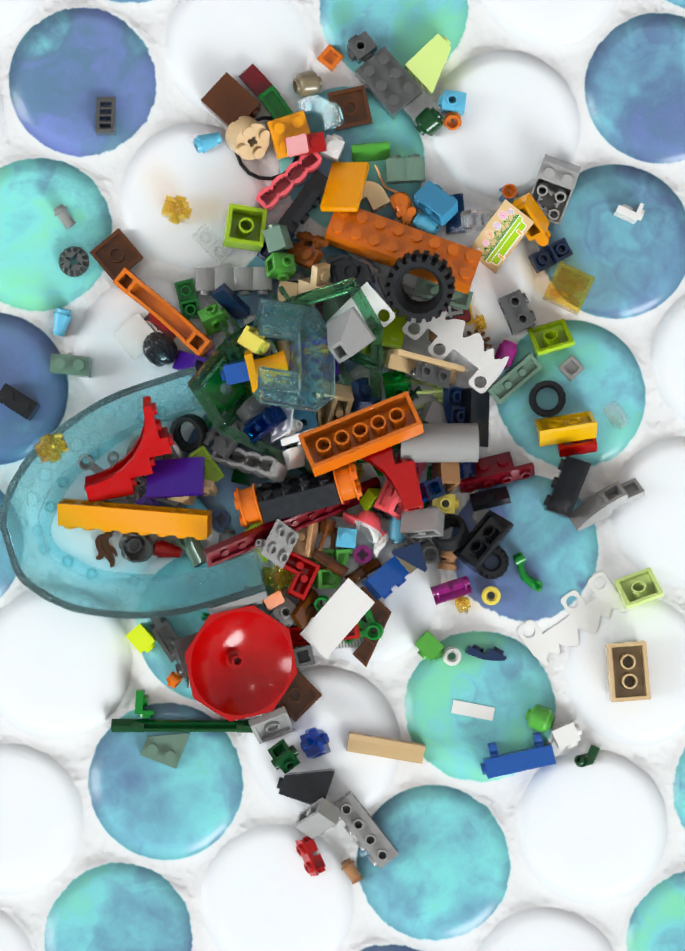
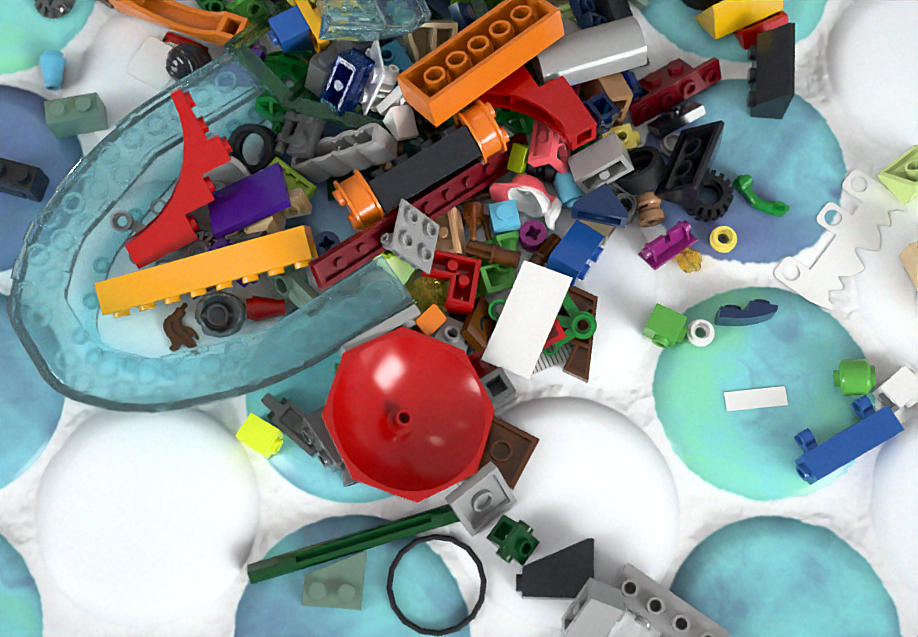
camera: 15 degrees left, 15 degrees down
clear yellow brick [34,432,69,463] -> none
green bracket [135,689,155,718] -> none
orange plate [166,671,183,689] -> none
clear blue brick [300,727,331,759] -> none
tan fence [346,731,426,764] -> none
light grey slope [569,478,645,531] -> none
none -> black piece [386,534,487,637]

